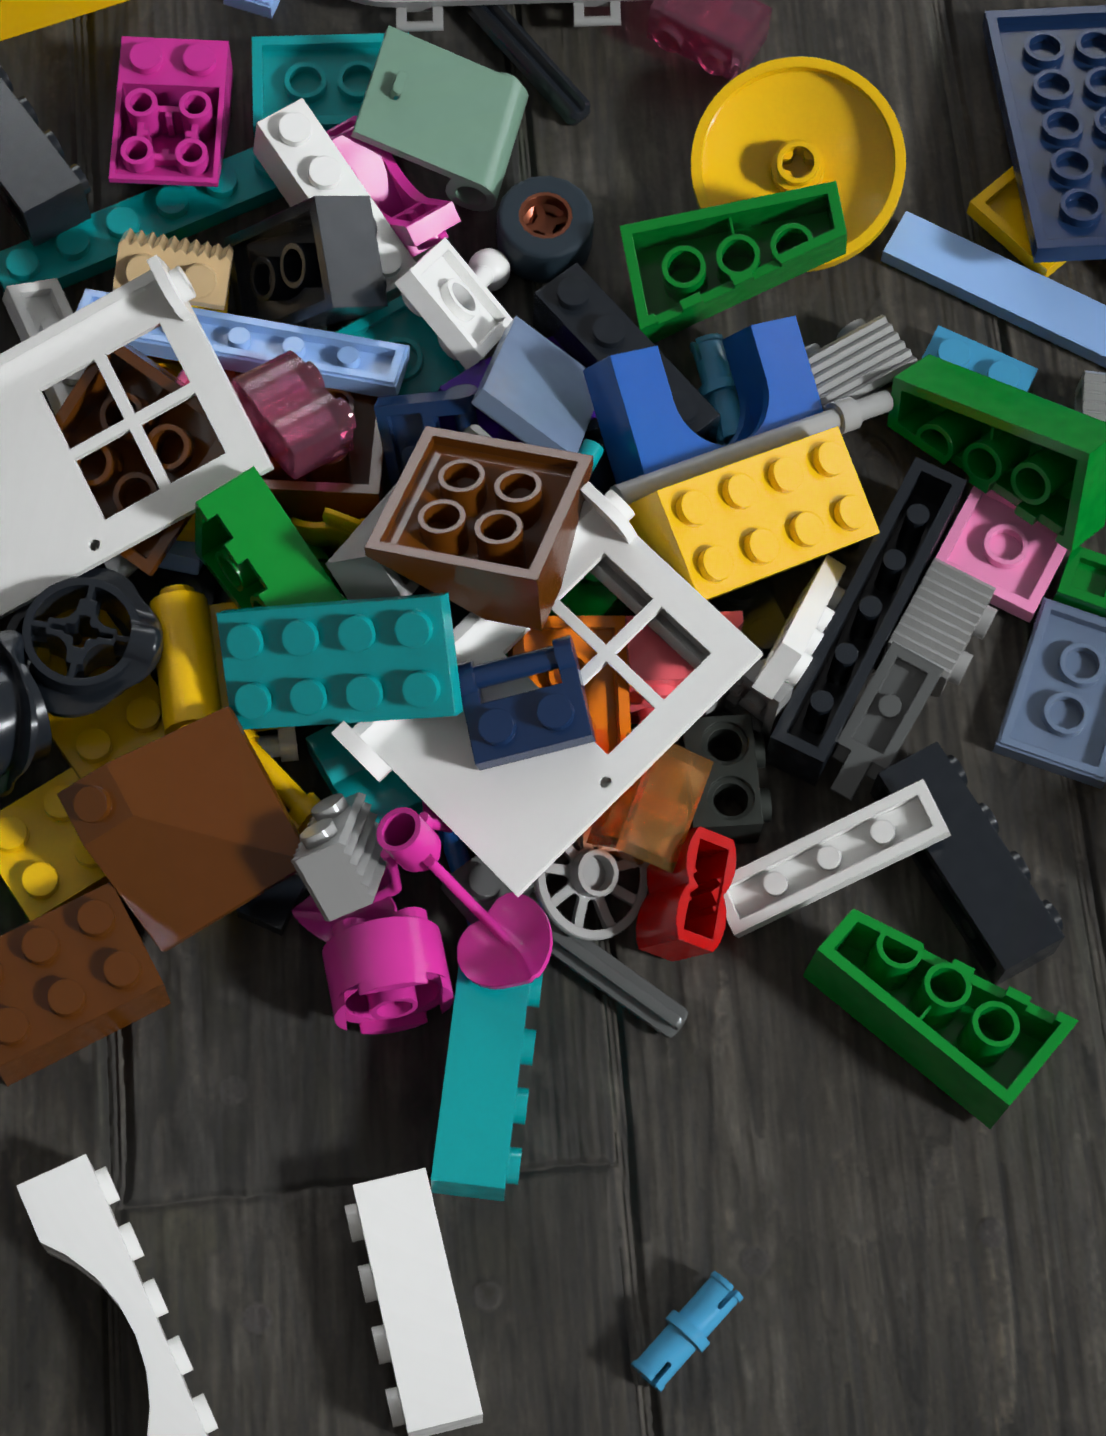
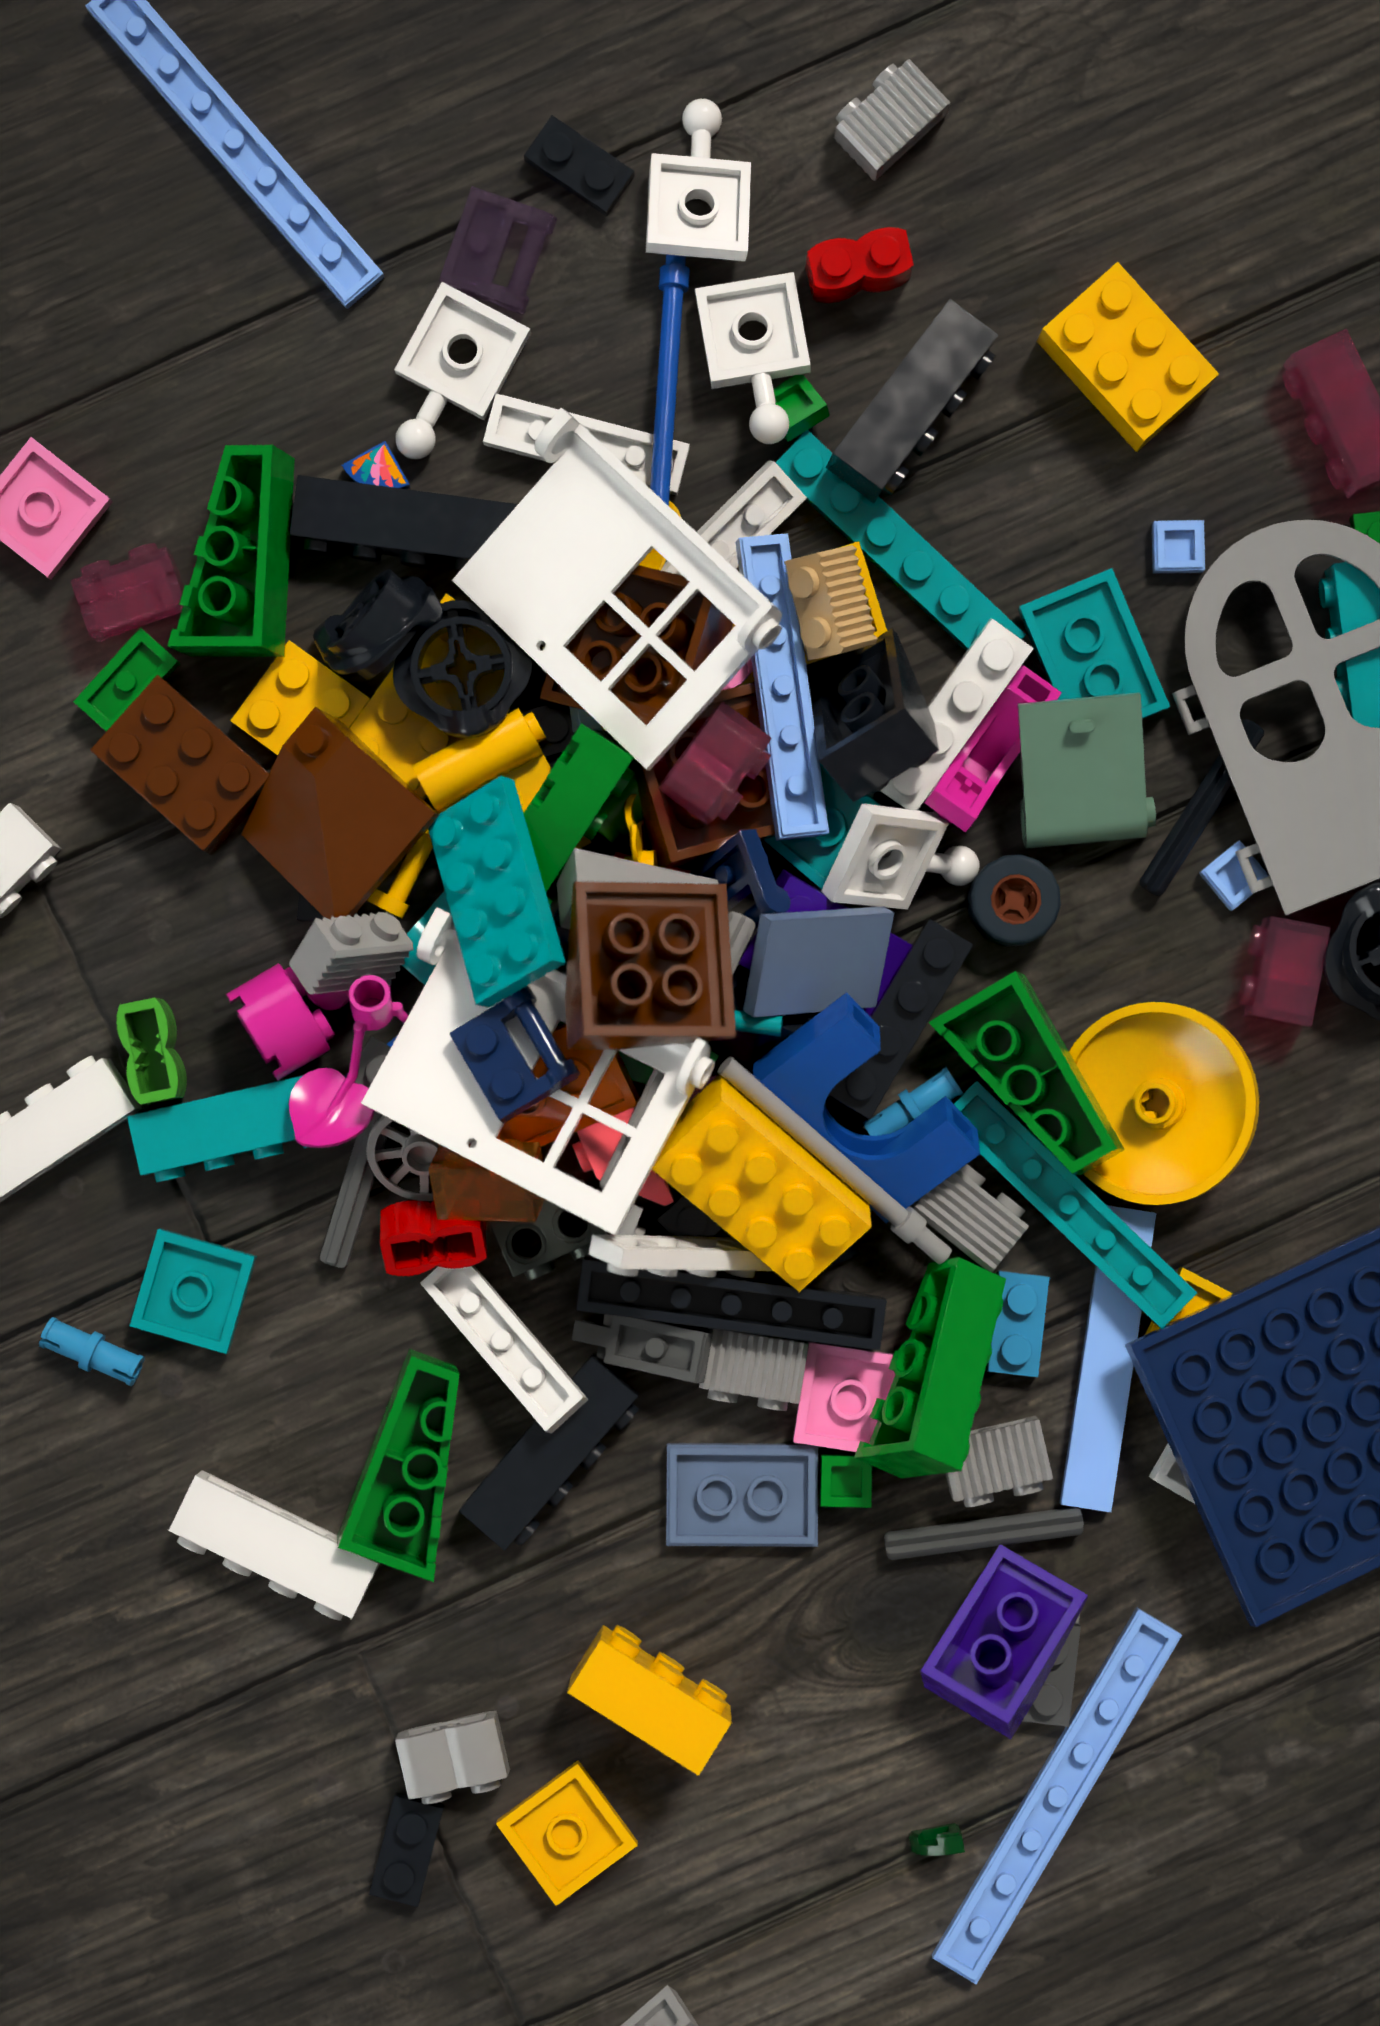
camera: 75 degrees right, 20 degrees up
dark pink slope [109,36,234,187] -> none
none -> bright green brick [117,998,187,1105]
none -> teal plate [130,1228,257,1354]
none -> white brick [169,1470,380,1620]
none -> teal plate [954,1081,1197,1328]
none -> light blue tile [1199,840,1269,911]

